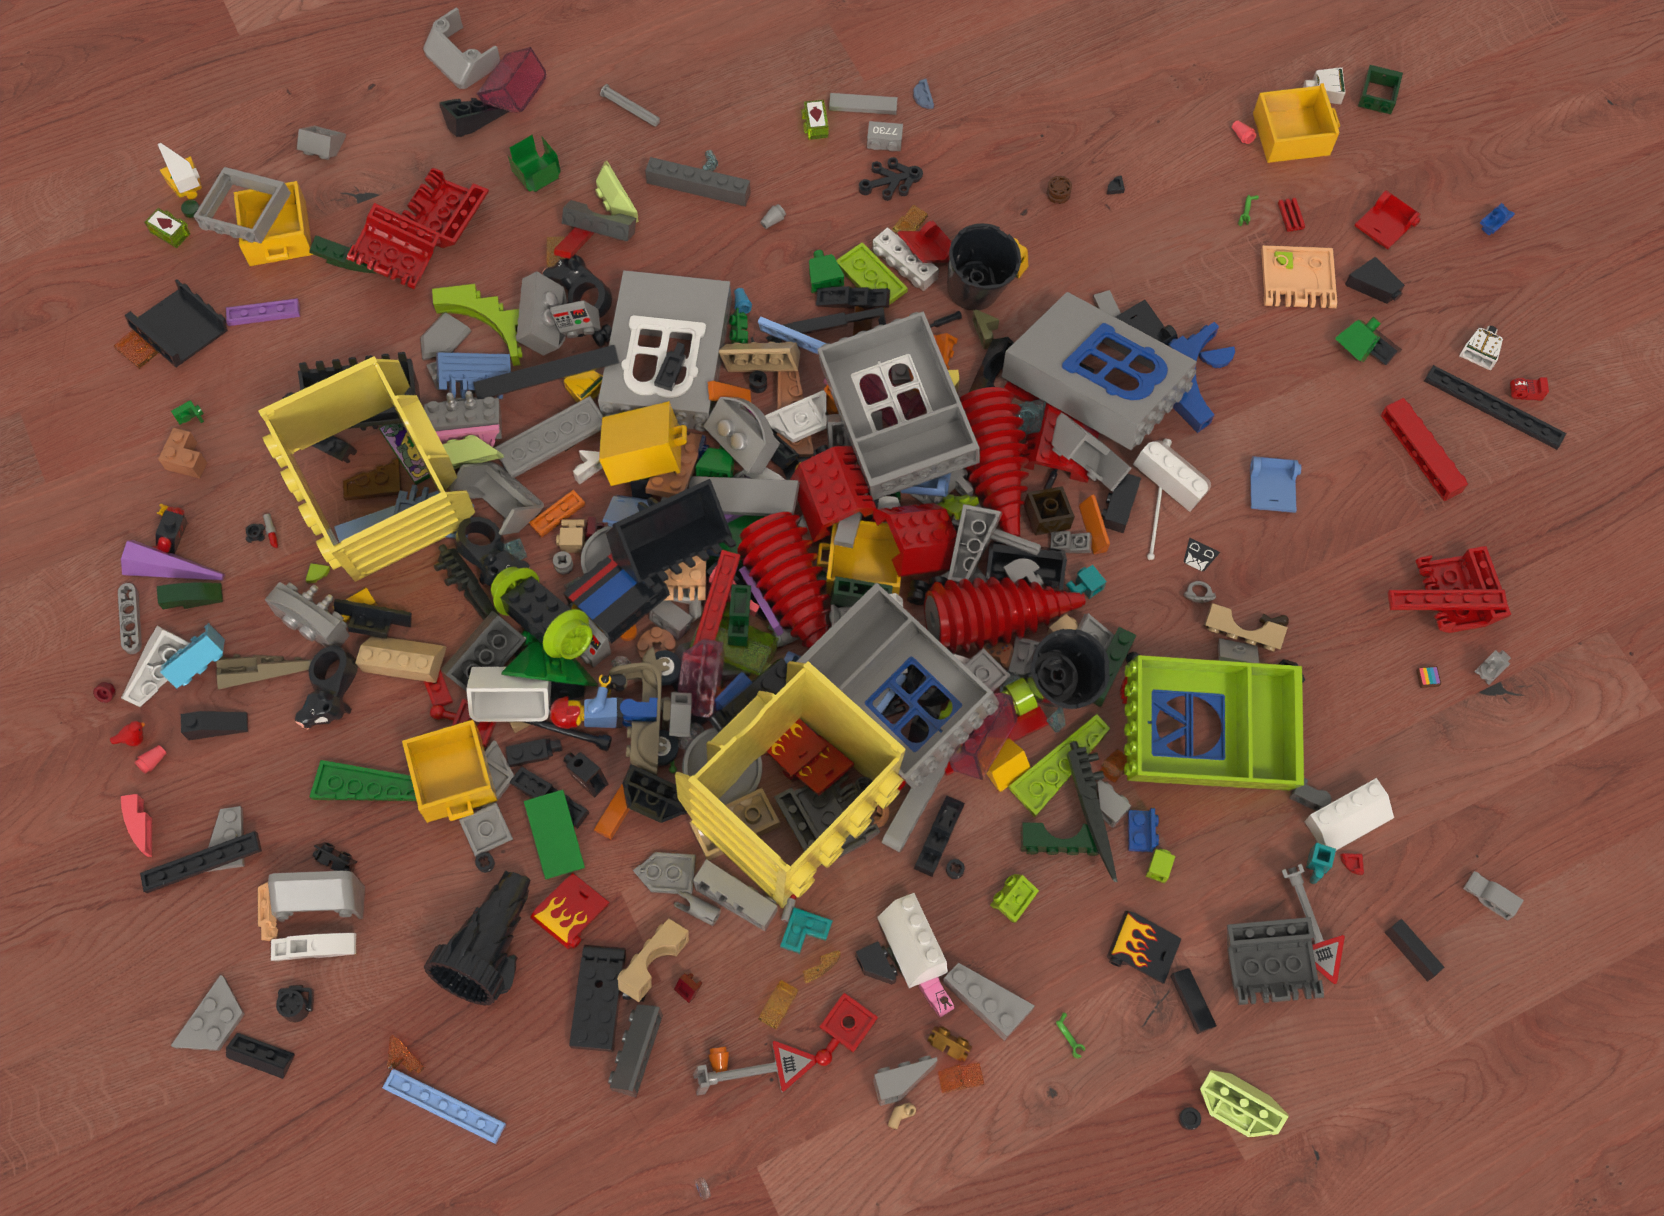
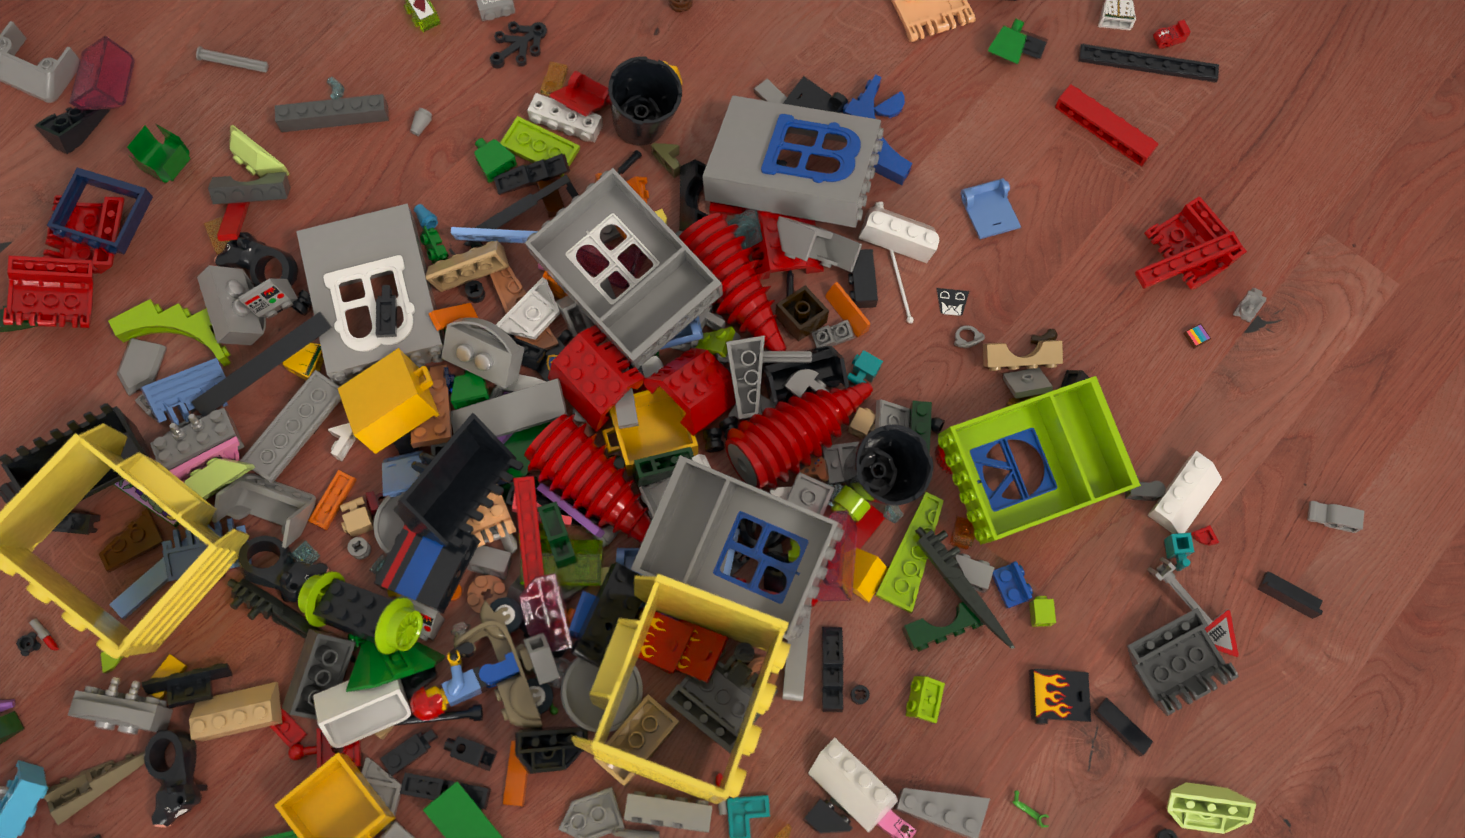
camera: 25 degrees left, 5 degrees up
none -> dark blue window [47,167,153,255]

